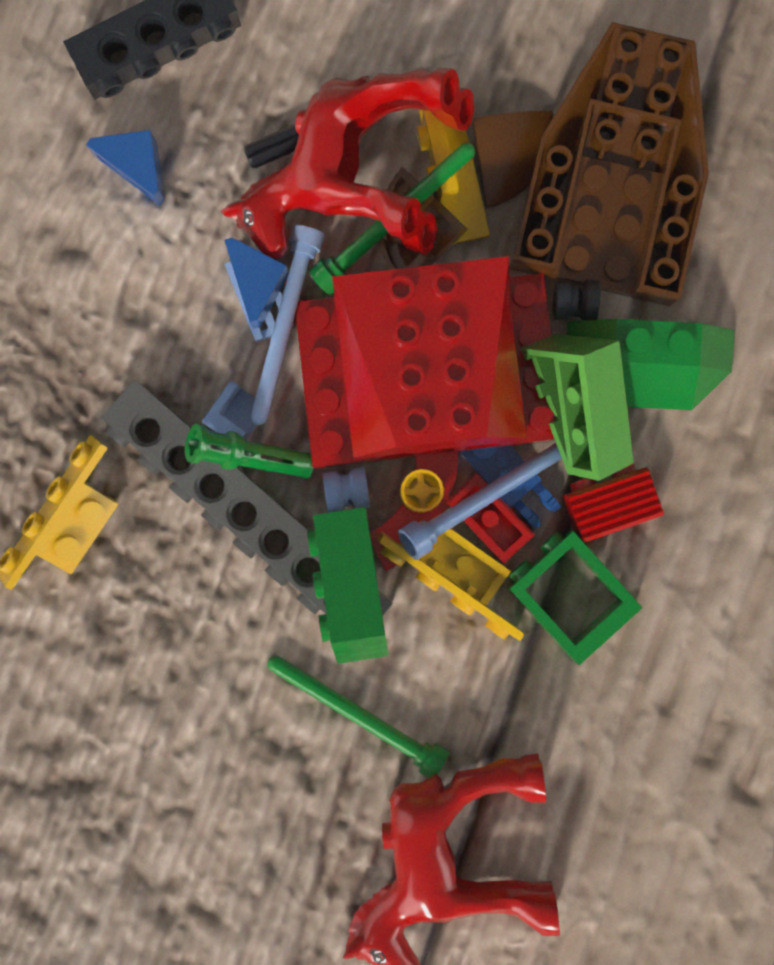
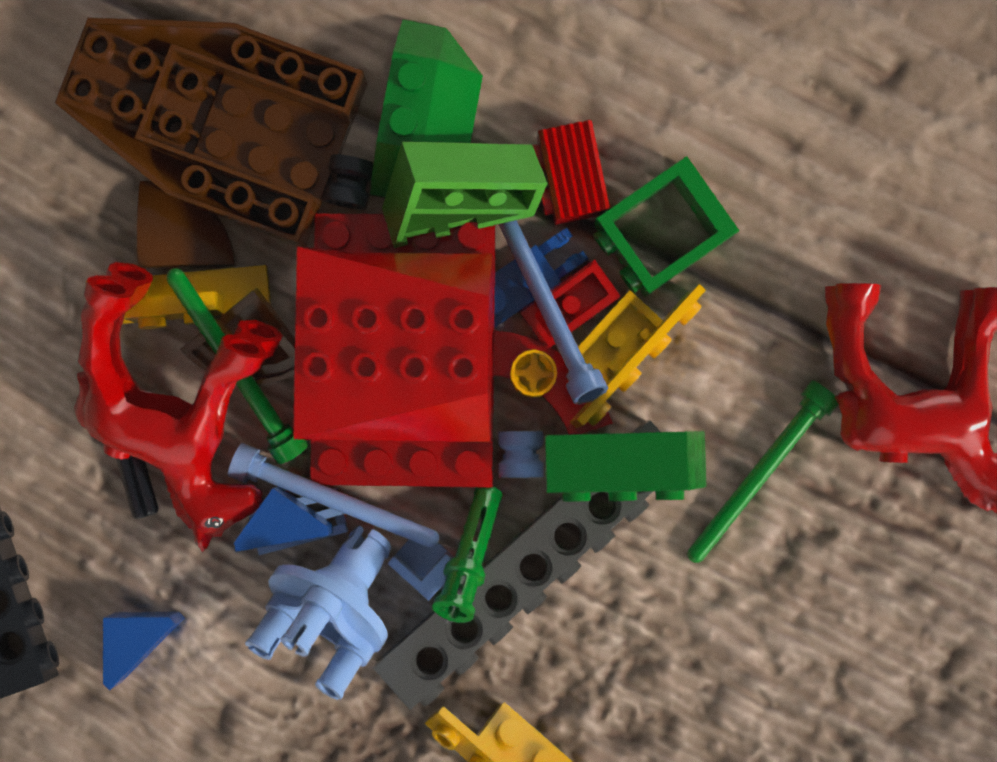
camera: 80 degrees left, 0 degrees up
none -> light blue piece [245,526,391,700]

